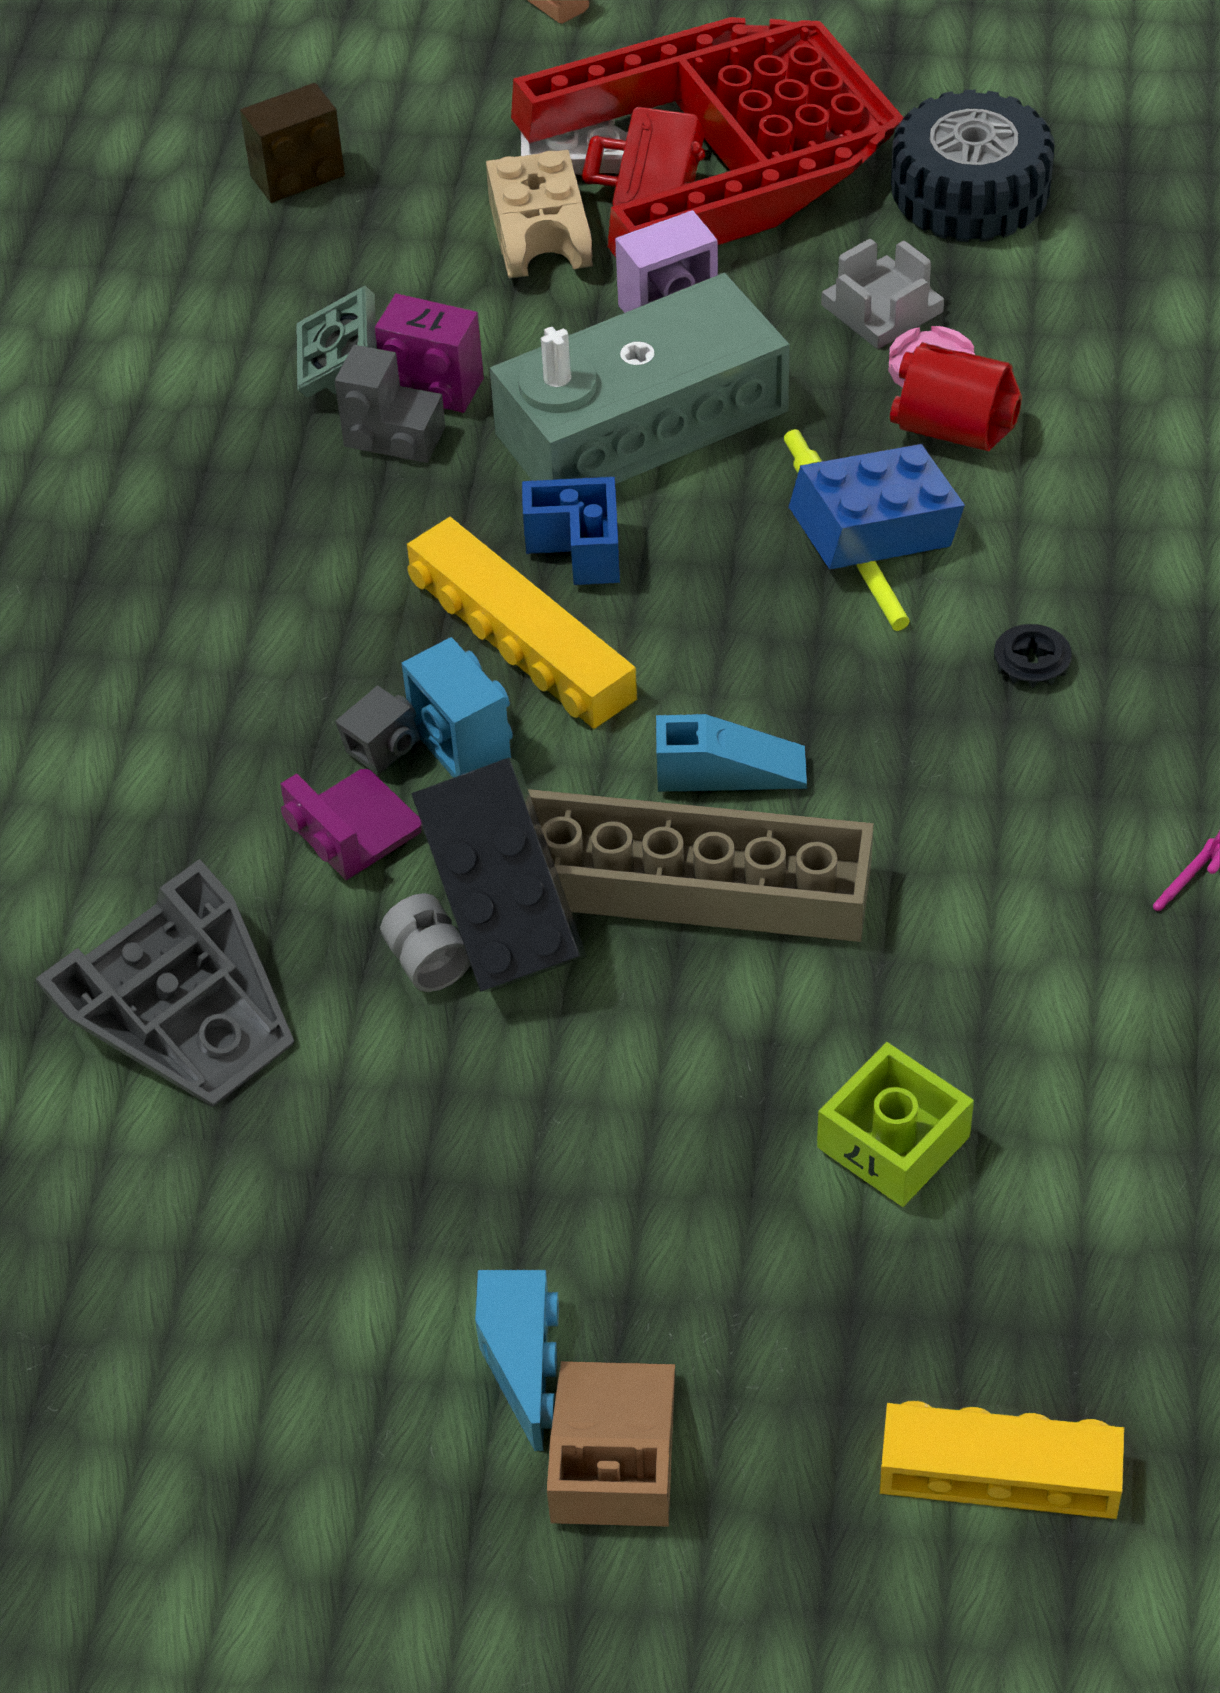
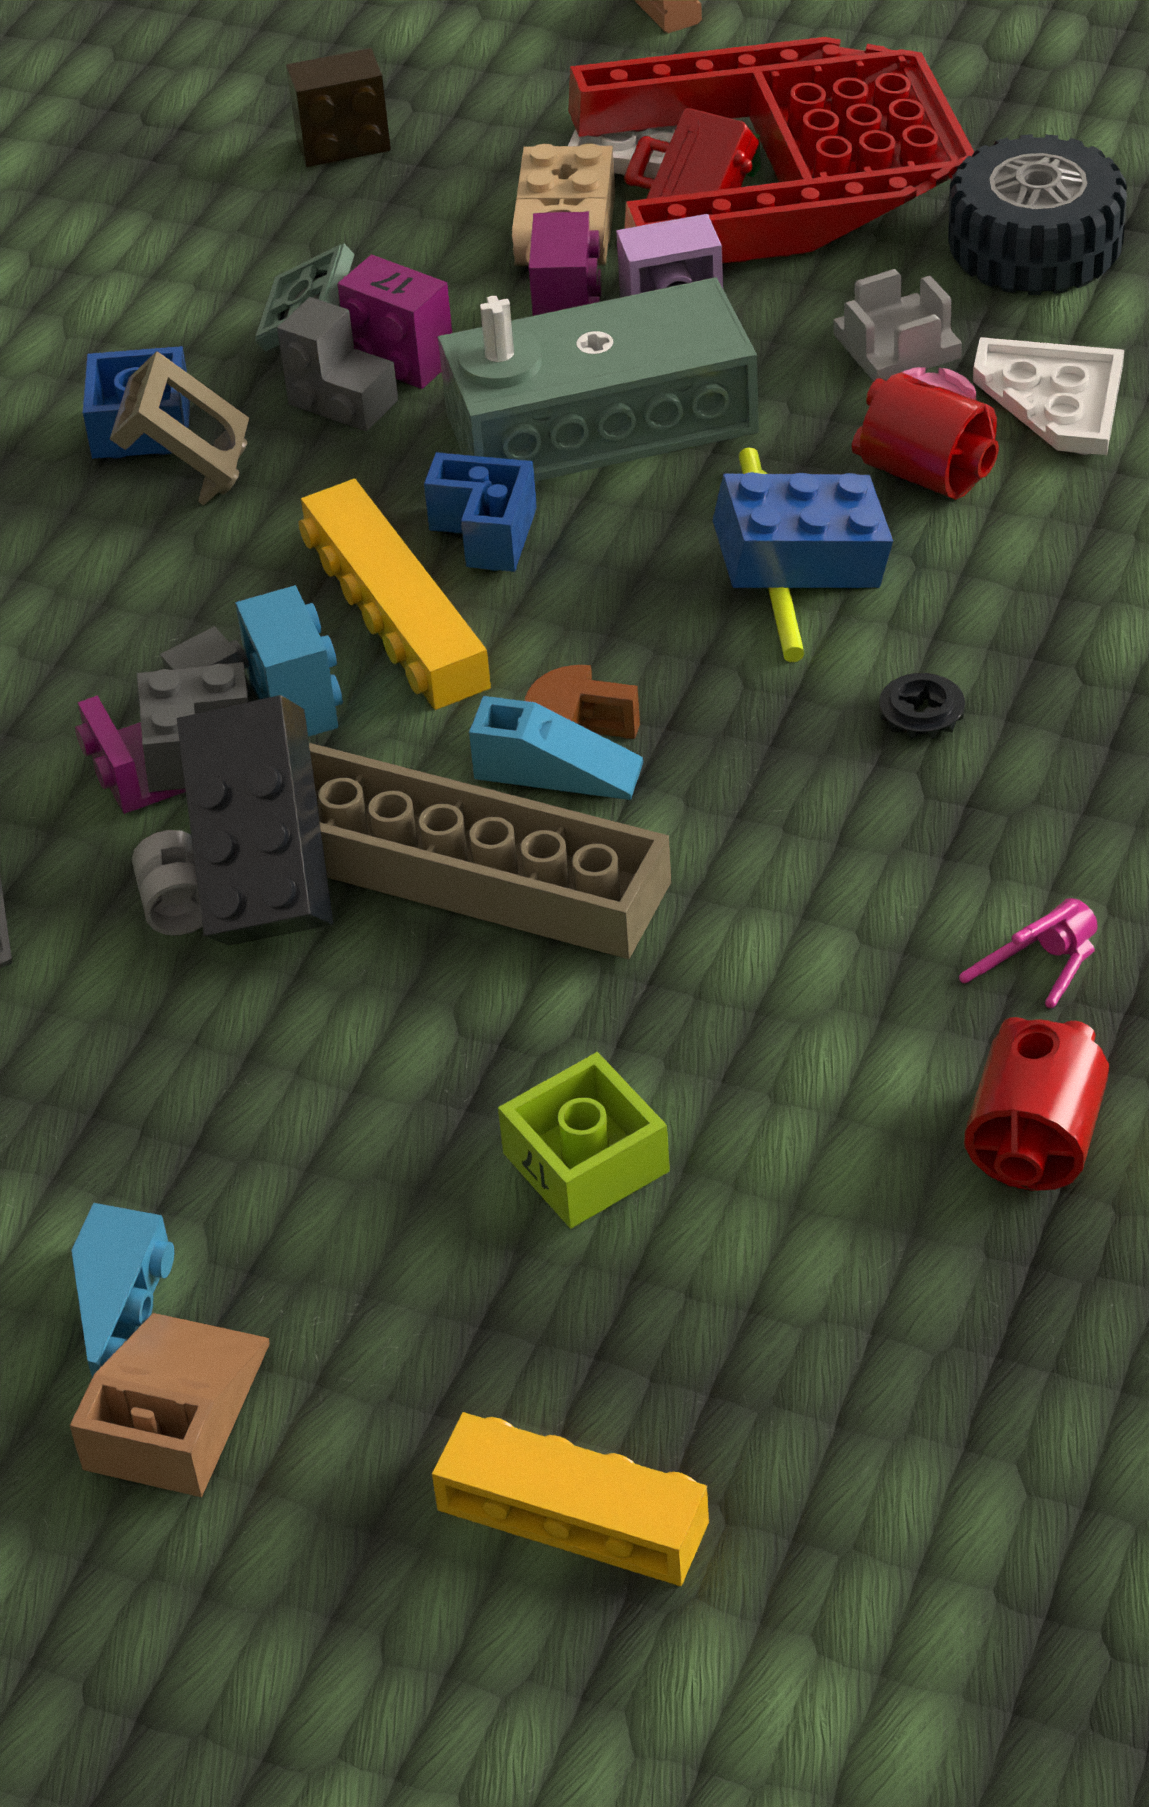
camera: 15 degrees right, 5 degrees down
none -> blue brick [83,346,190,459]
none -> dark tan panel [110,351,249,505]
none -> dark grey brick [137,662,248,792]
none -> dark orange brick [524,665,640,739]
none -> magenta brick [529,211,602,316]
none -> white plate [973,337,1124,455]

